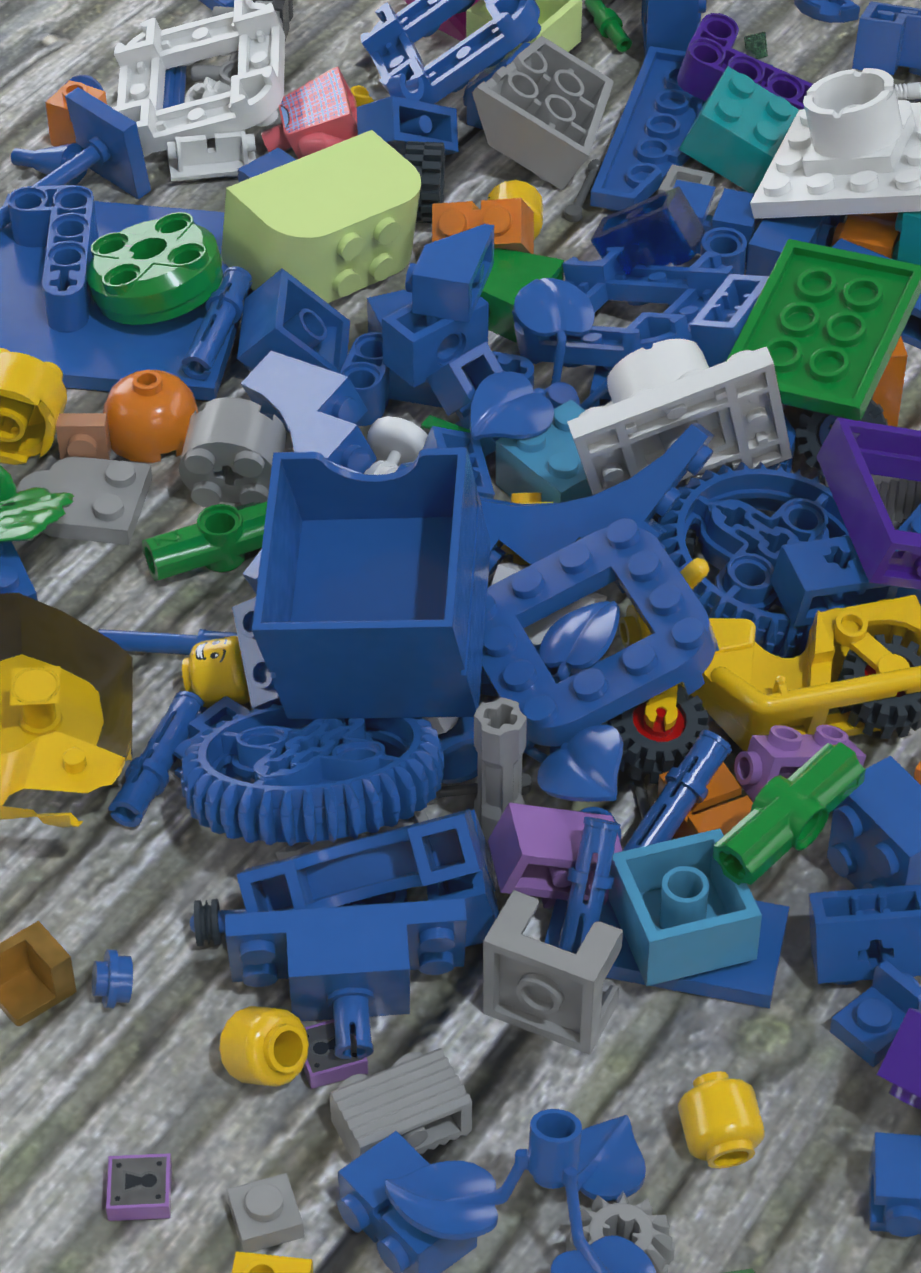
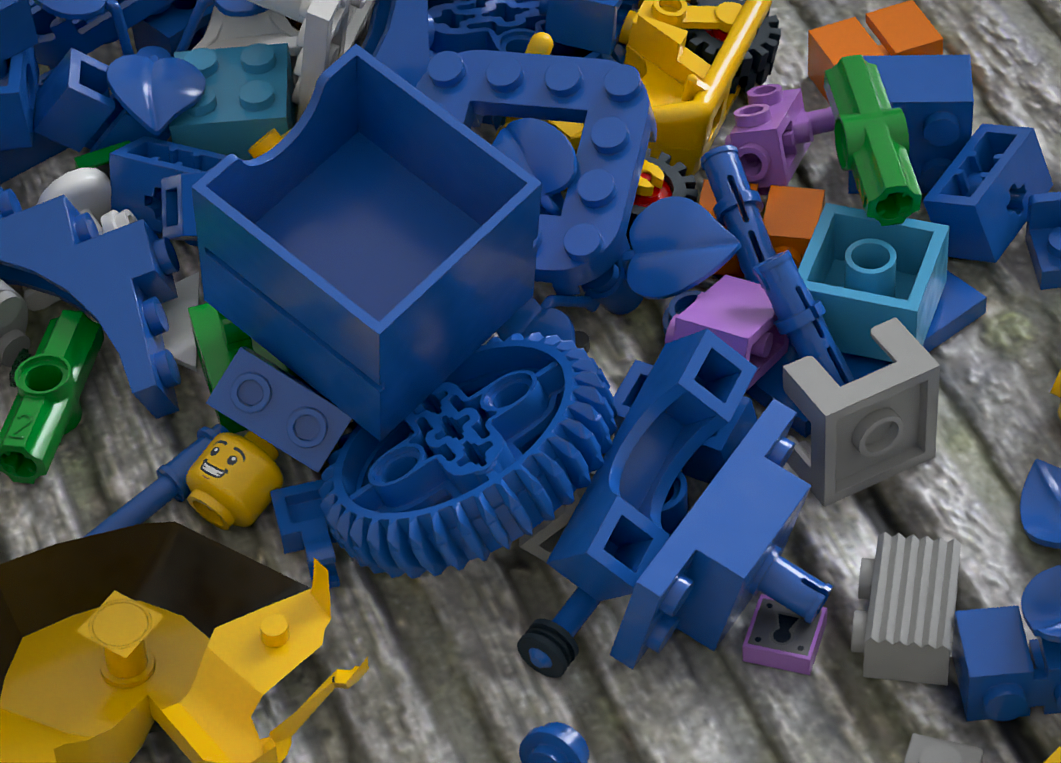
camera: 50 degrees left, 0 degrees up
blue pin [108,691,206,827] -> none
yellow head [219,1006,309,1087] -> none
light grey axle [474,697,527,845] -> none

